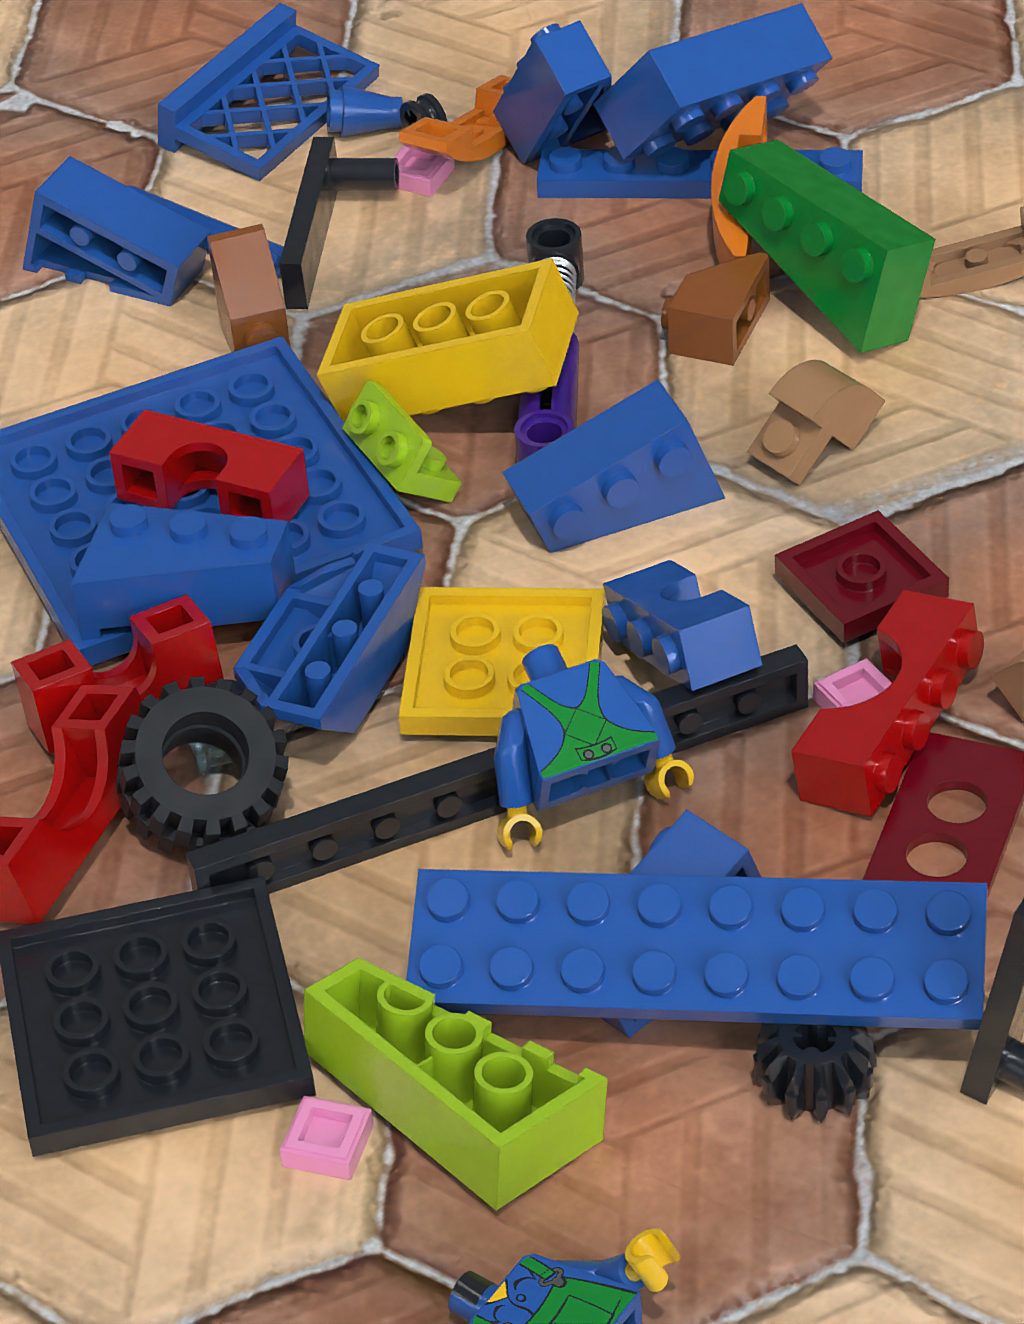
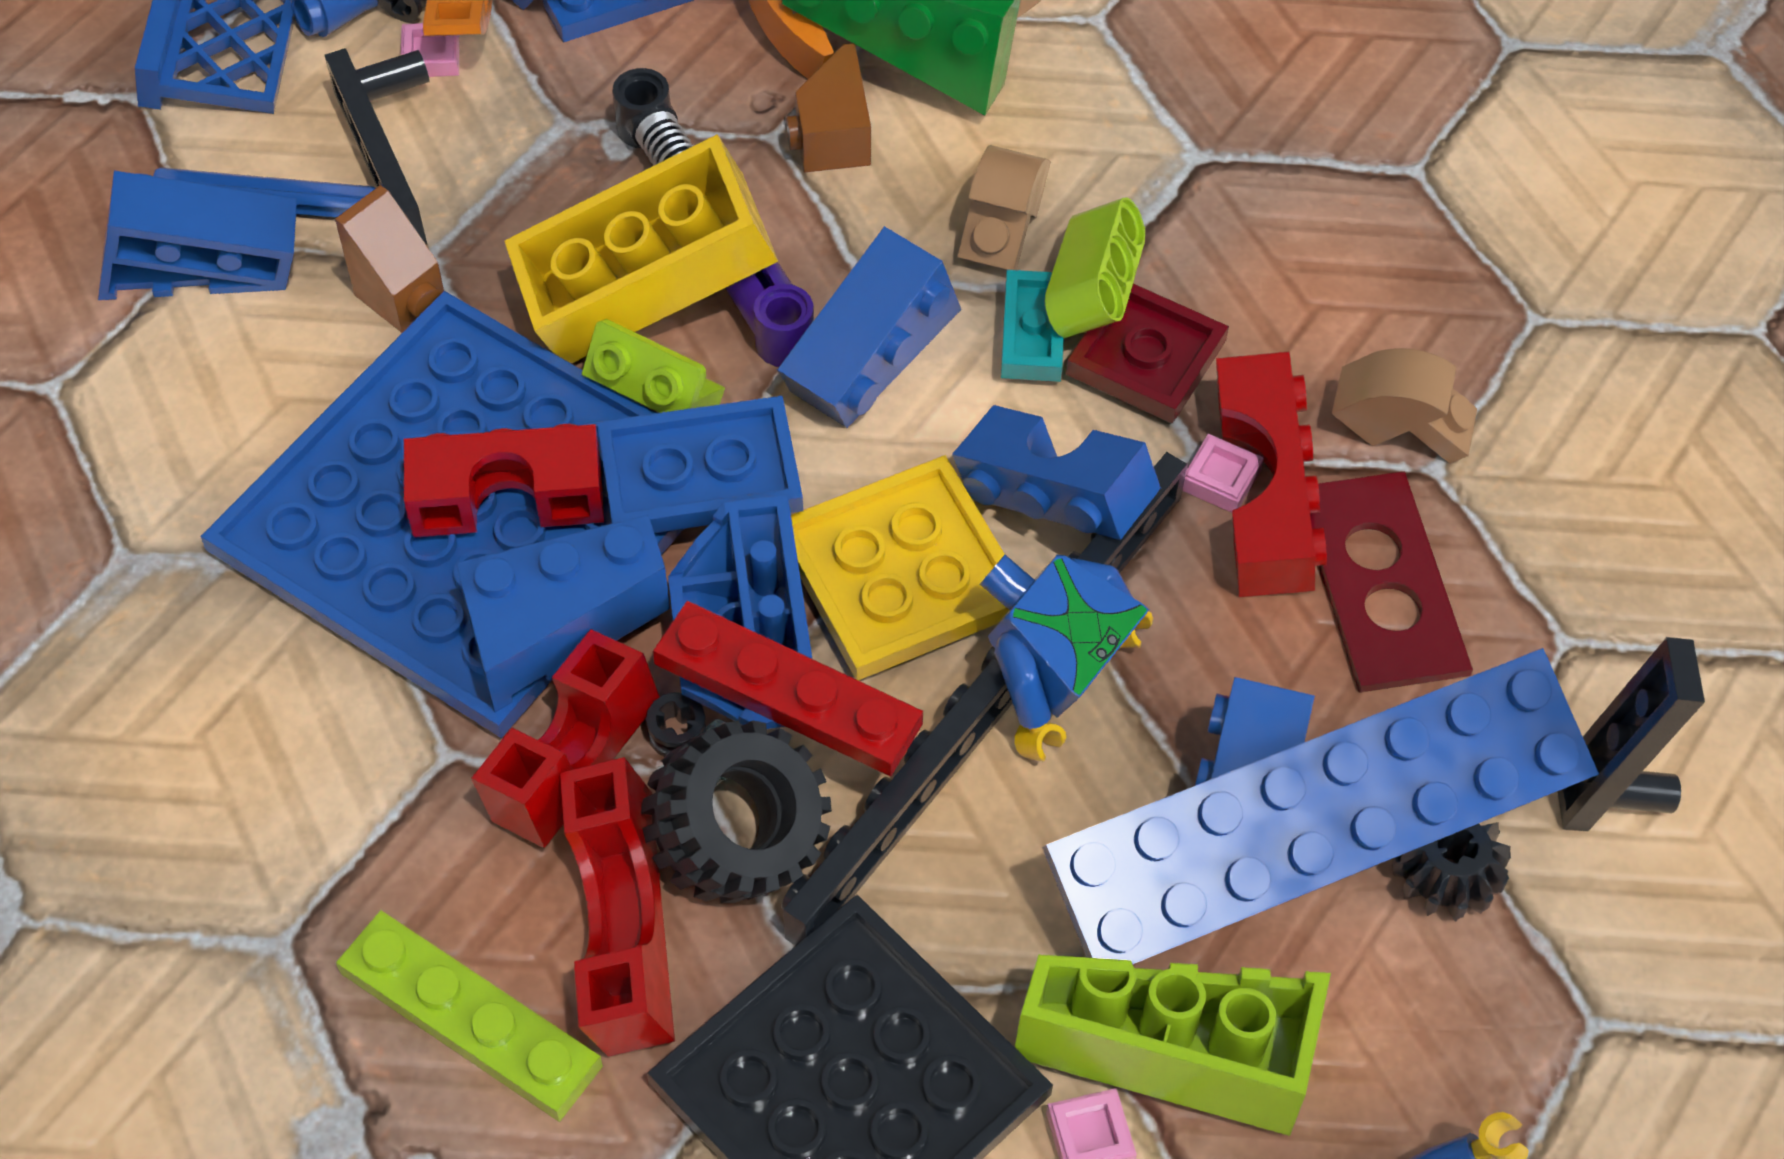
camera: 35 degrees left, 15 degrees up
none -> blue plate [597,396,803,533]
none -> red plate [653,601,923,777]
none -> teal plate [1001,270,1063,382]
none -> lime beam [1045,197,1146,338]

